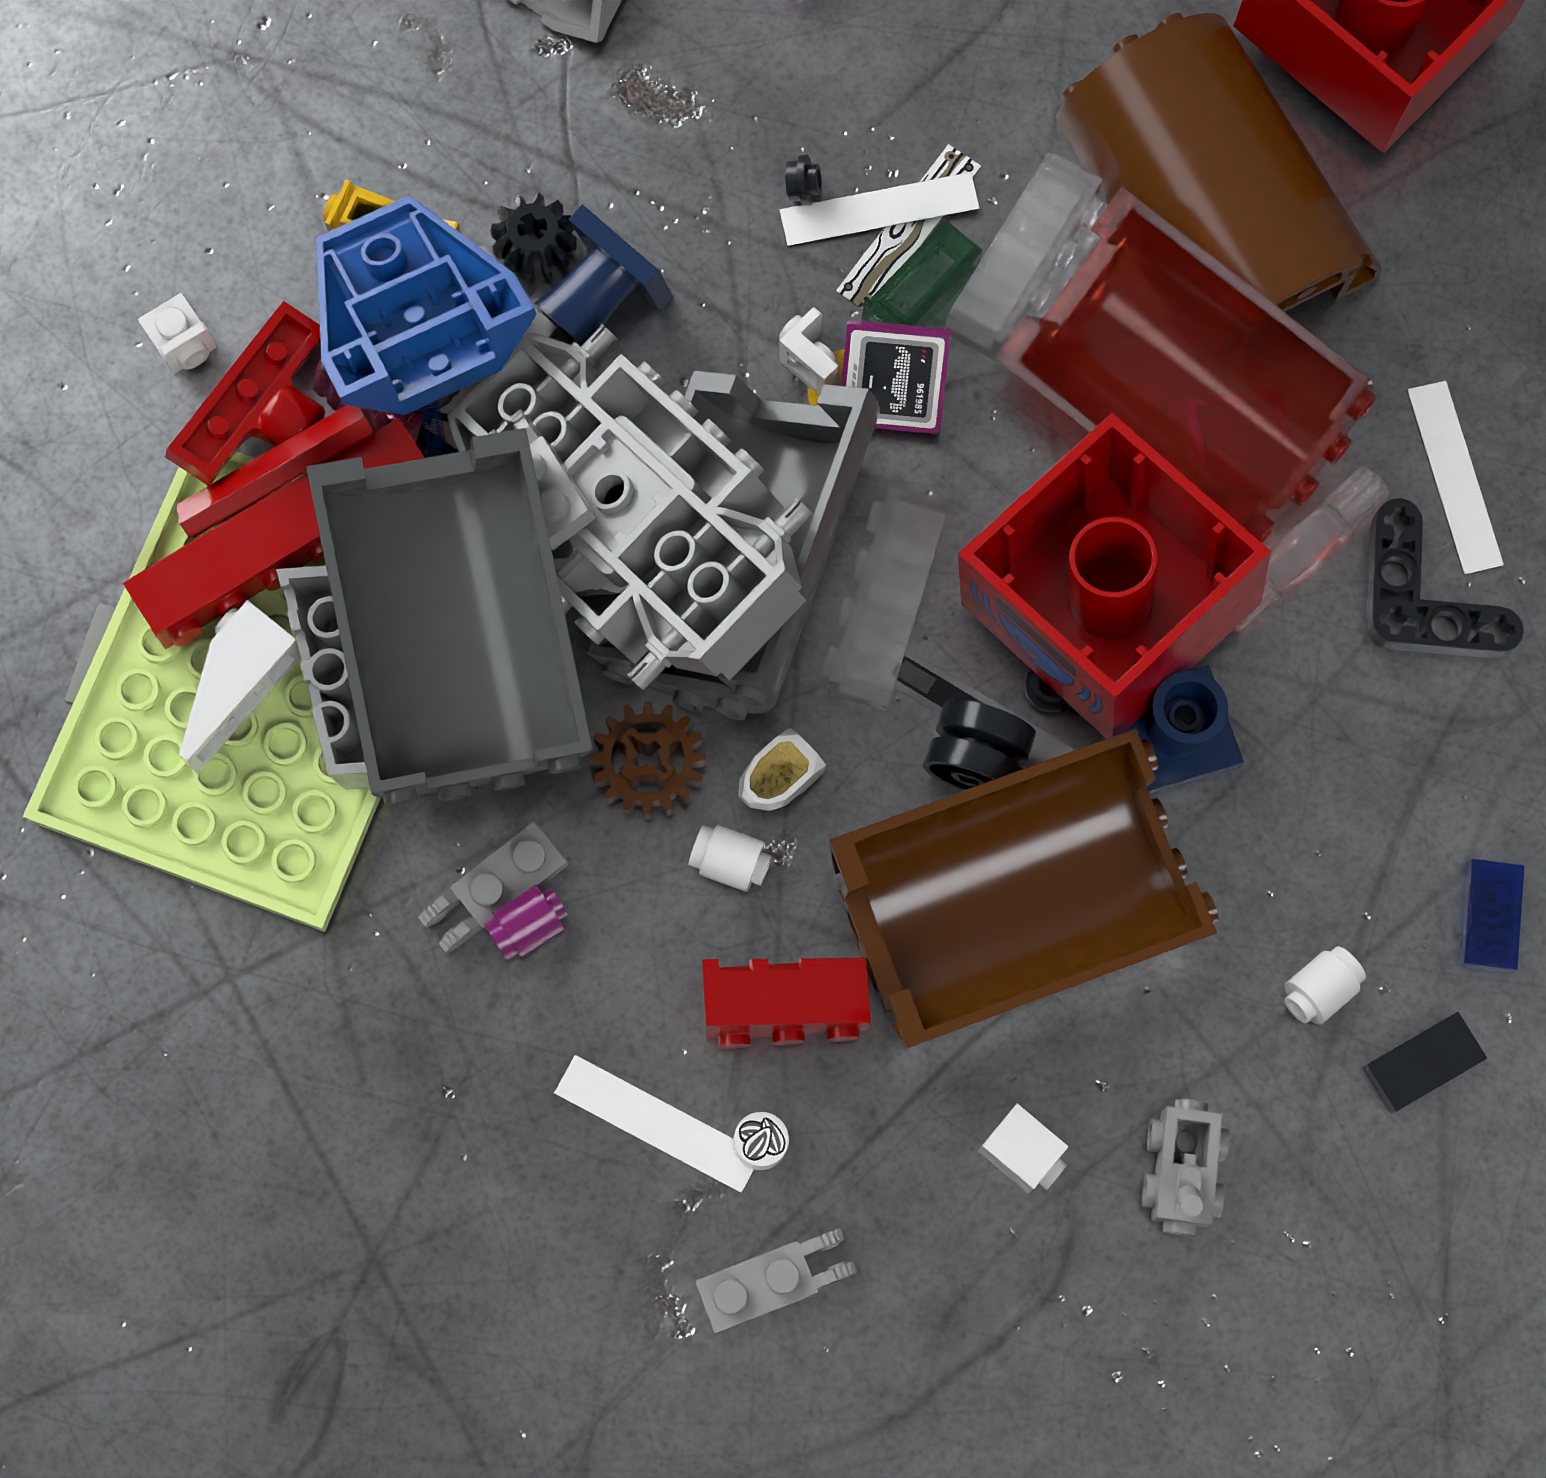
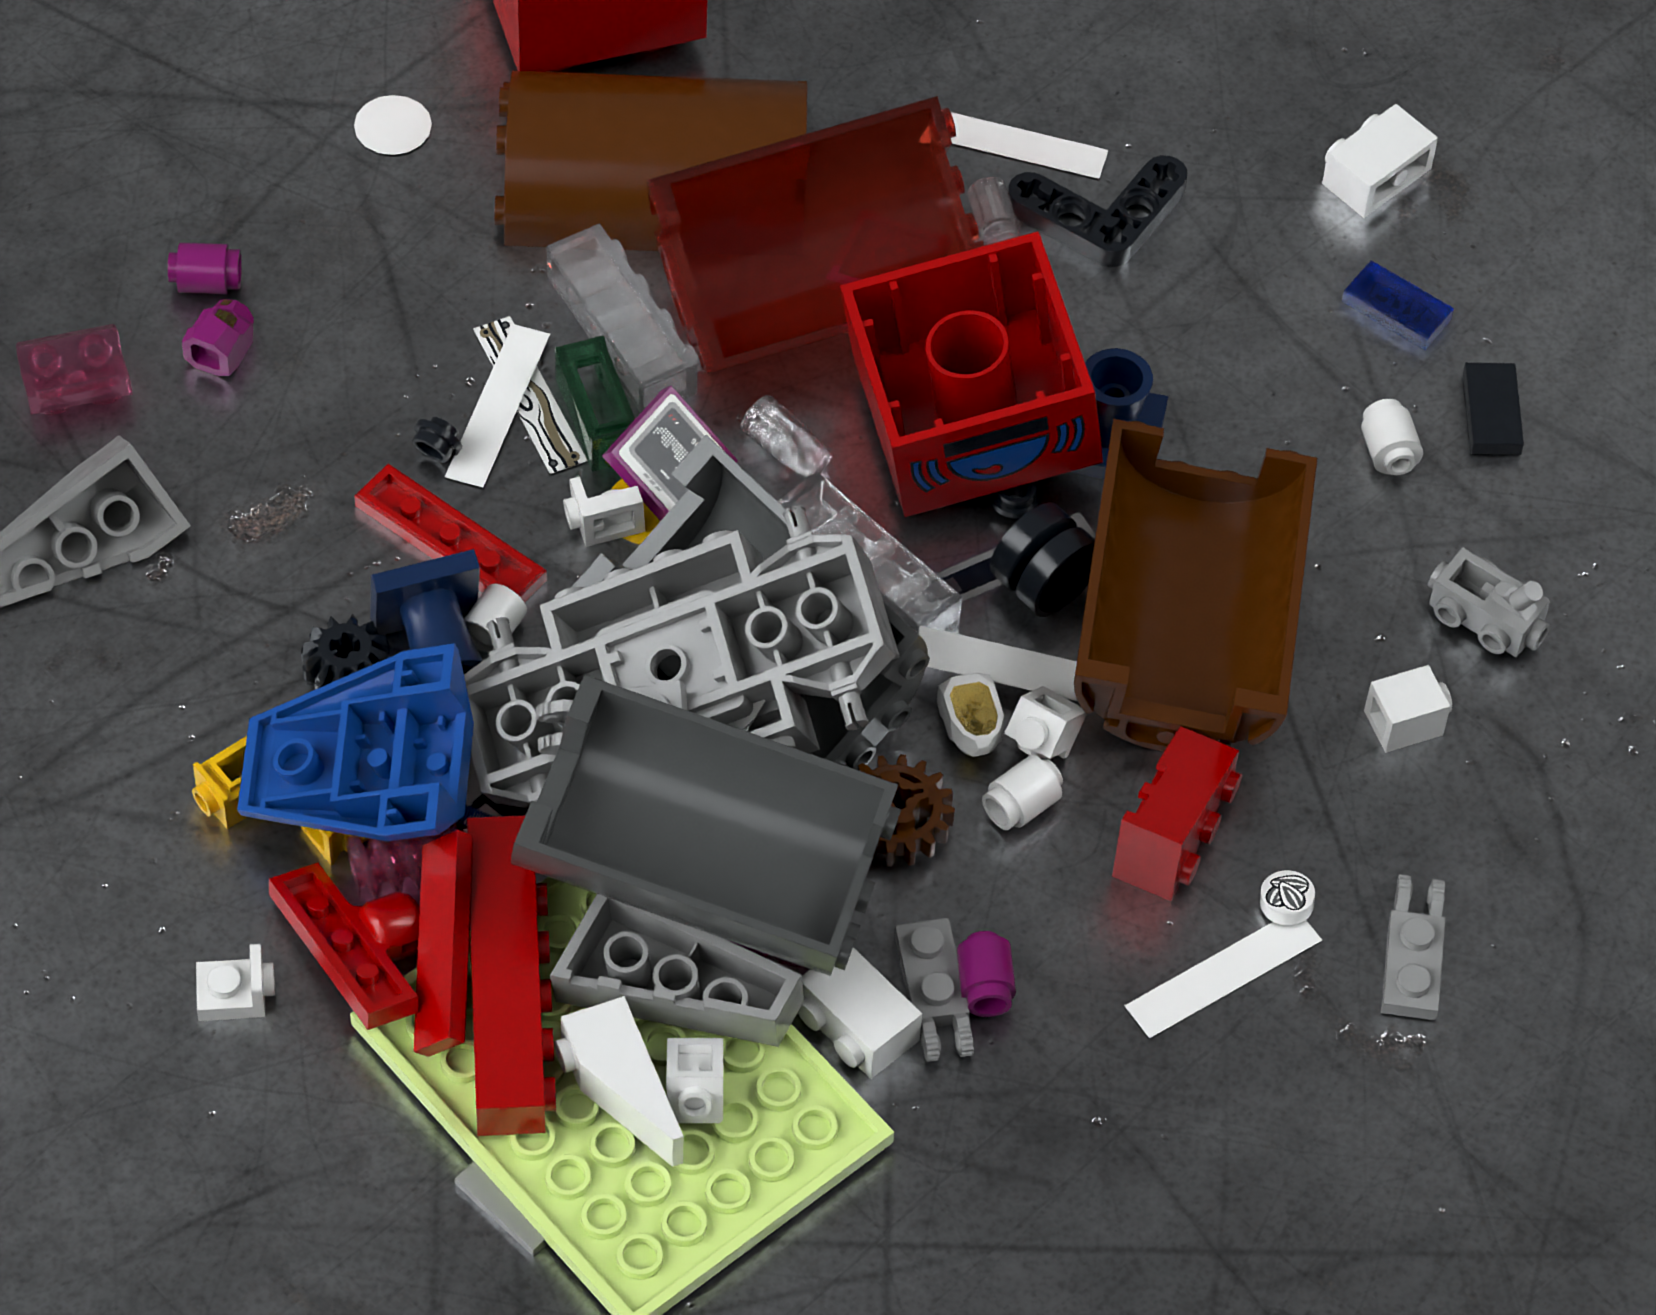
camera: 60 degrees left, 20 degrees down
none -> red tile [354,464,547,603]
none -> white beam [464,584,527,654]
none -> white bracket [666,1038,723,1123]
none -> clear hinge [740,395,832,480]
none -> white brick [798,947,922,1079]
none -> white sticker [918,625,1078,701]
none -> white brick [1004,686,1087,759]

